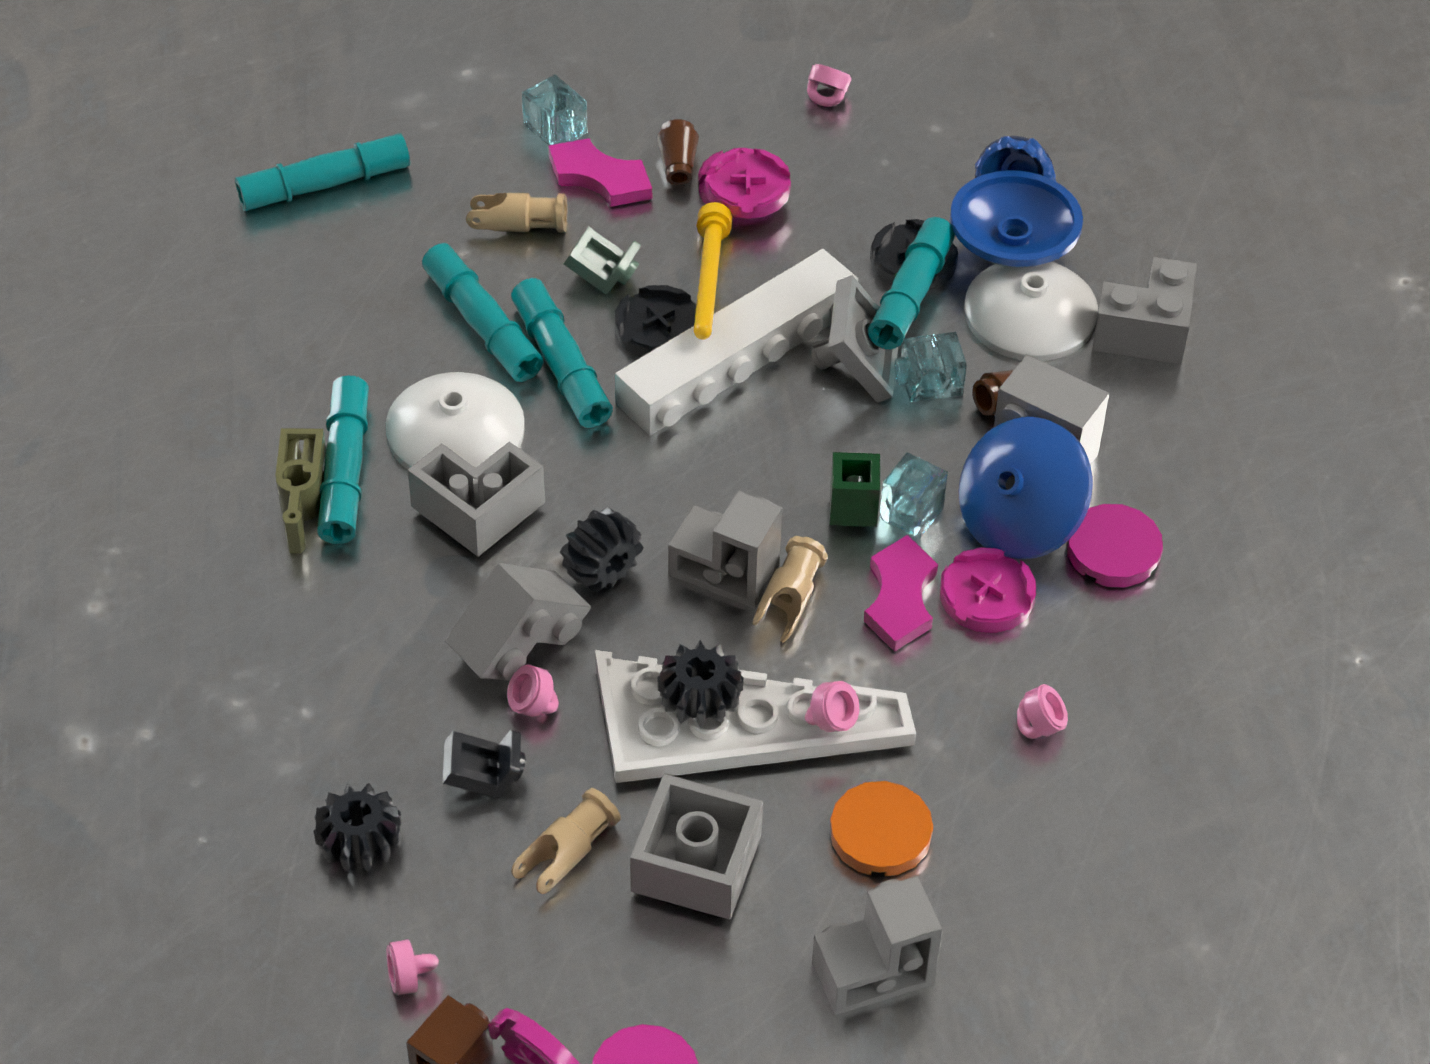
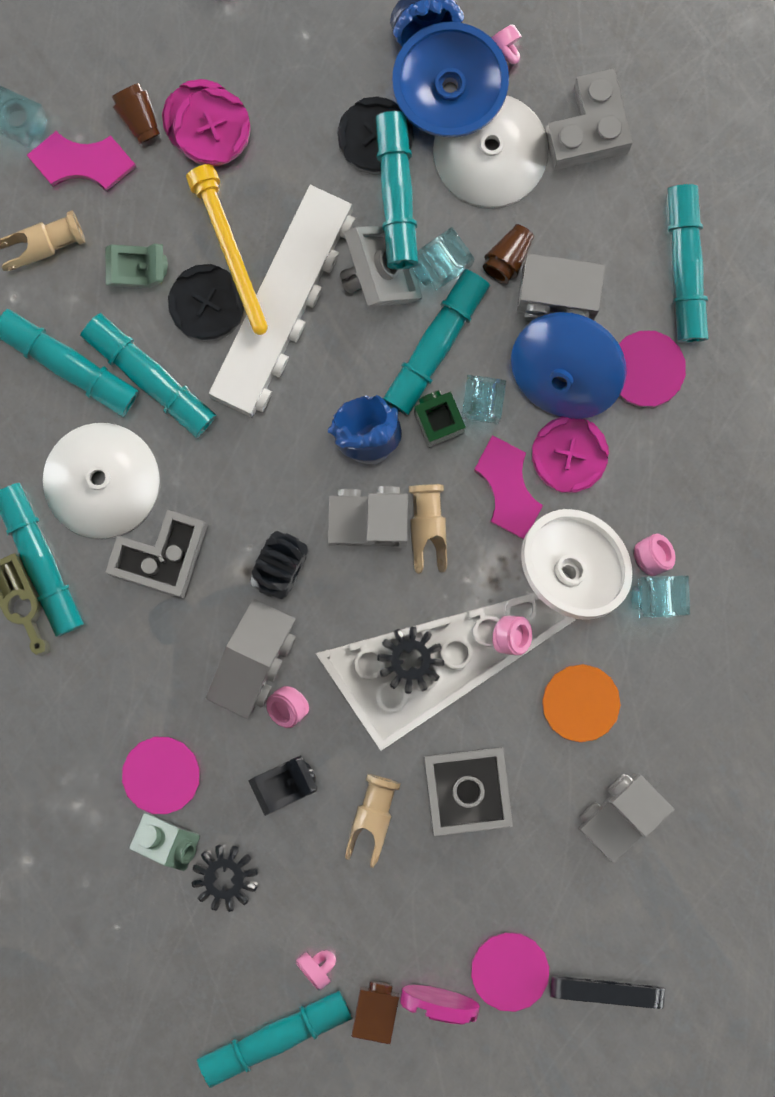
camera: 25 degrees left, 35 degrees up
none -> dark pink tile [122,737,200,814]
none -> bracket [129,812,200,871]
none -> teal piece [197,990,353,1088]
none -> blue hair [328,395,402,464]
none -> teal piece [383,269,491,416]
none -> bright pink tile [491,25,522,64]
none -> white dish [521,509,632,620]
none -> clear light blue brick [631,576,690,618]
none -> teal piece [667,184,709,343]

